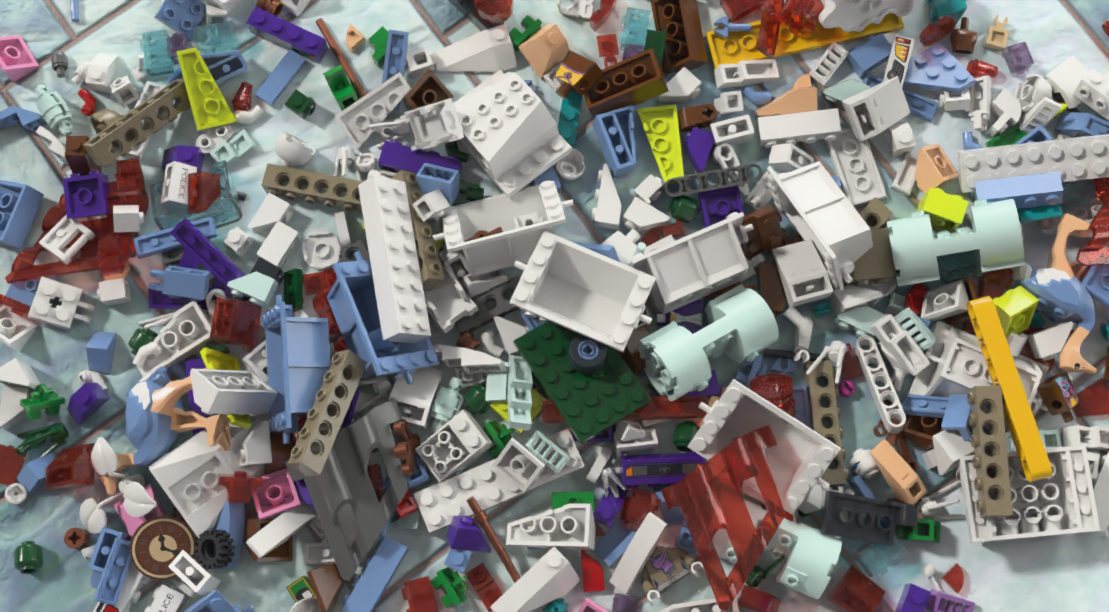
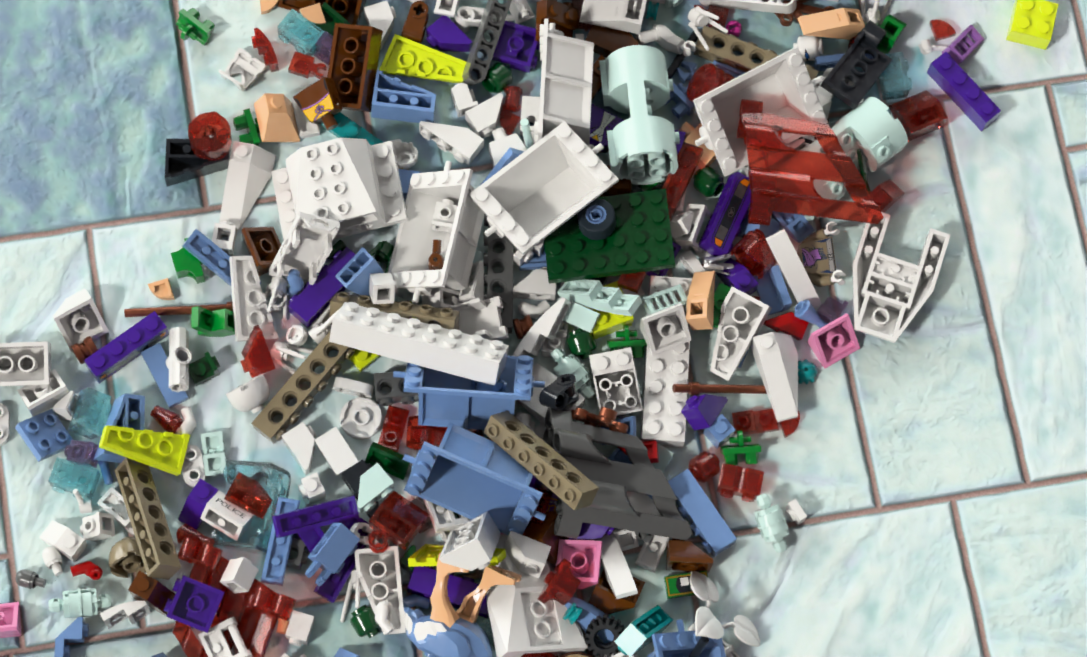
camera: 70 degrees left, 5 degrees down
none -> white piece [166,327,192,392]
none -> clear red cone [176,524,215,547]
none -> clear red slope [240,325,276,378]
none -> medium blue arm [287,269,304,297]
none -> light nougat tile [299,3,326,24]
none -> clear red bush [368,529,388,553]
none -> black piece [539,374,579,411]
none -> teal bush [563,602,583,625]
none -> teal brick [614,605,673,657]
none -> light nougat slope [686,271,715,331]
none -> clear red head [688,451,720,483]
none -> medium blue cone [794,300,828,328]

